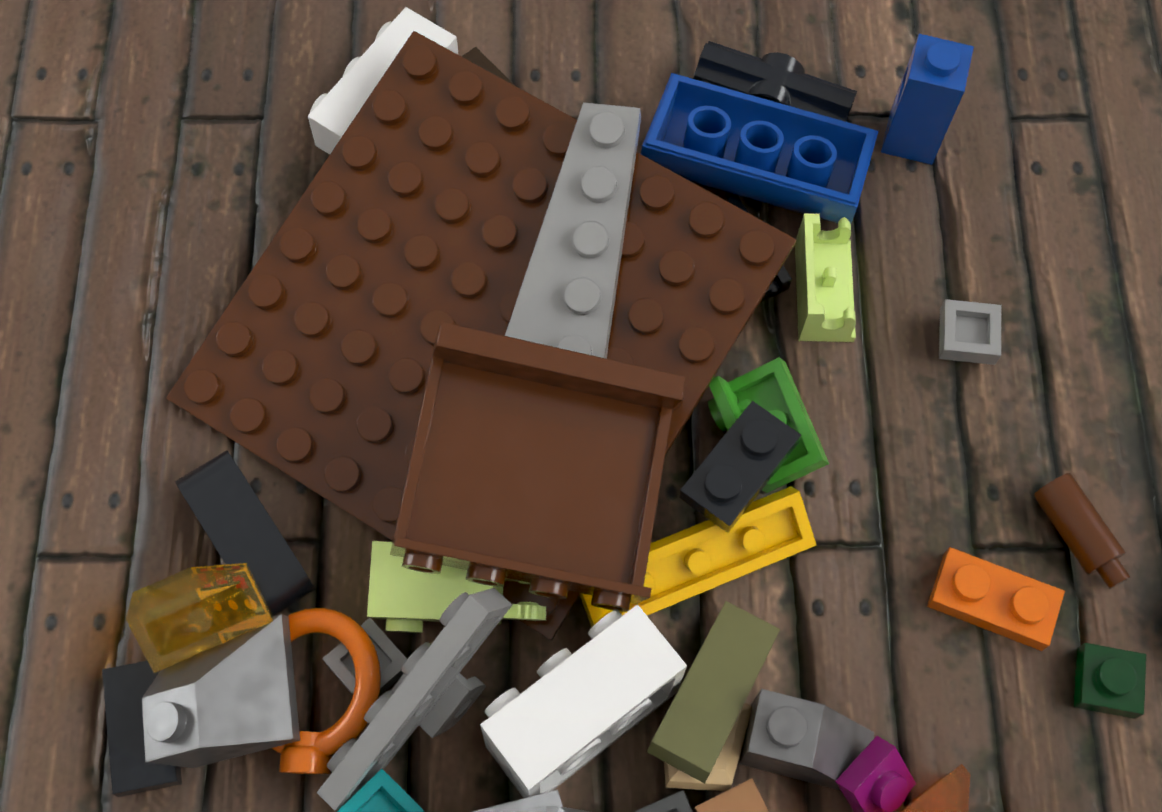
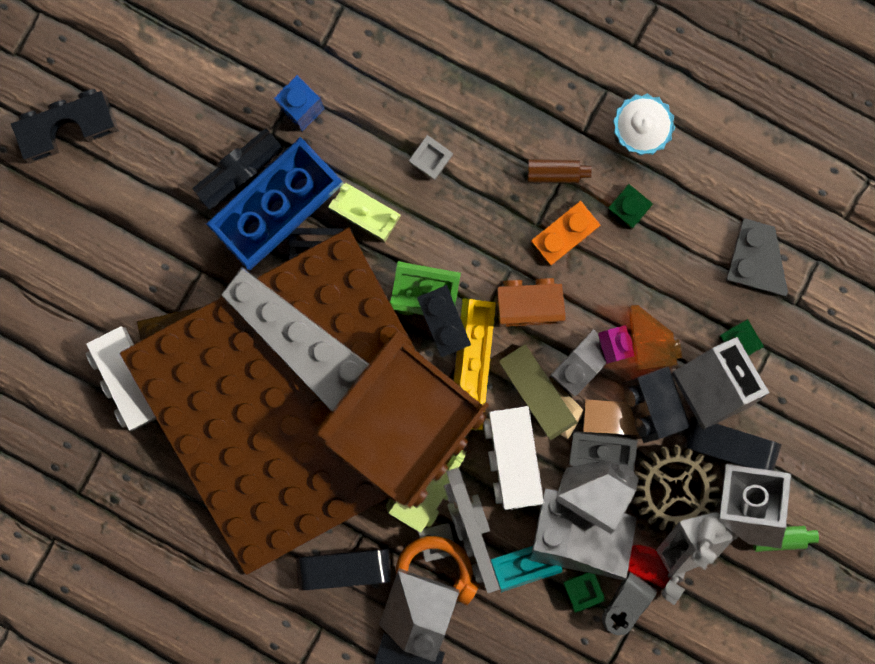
camera: 55 degrees left, 20 degrees up
clear yellow slope [126,563,273,673] -> none
none -> dark orange slope [497,278,566,327]

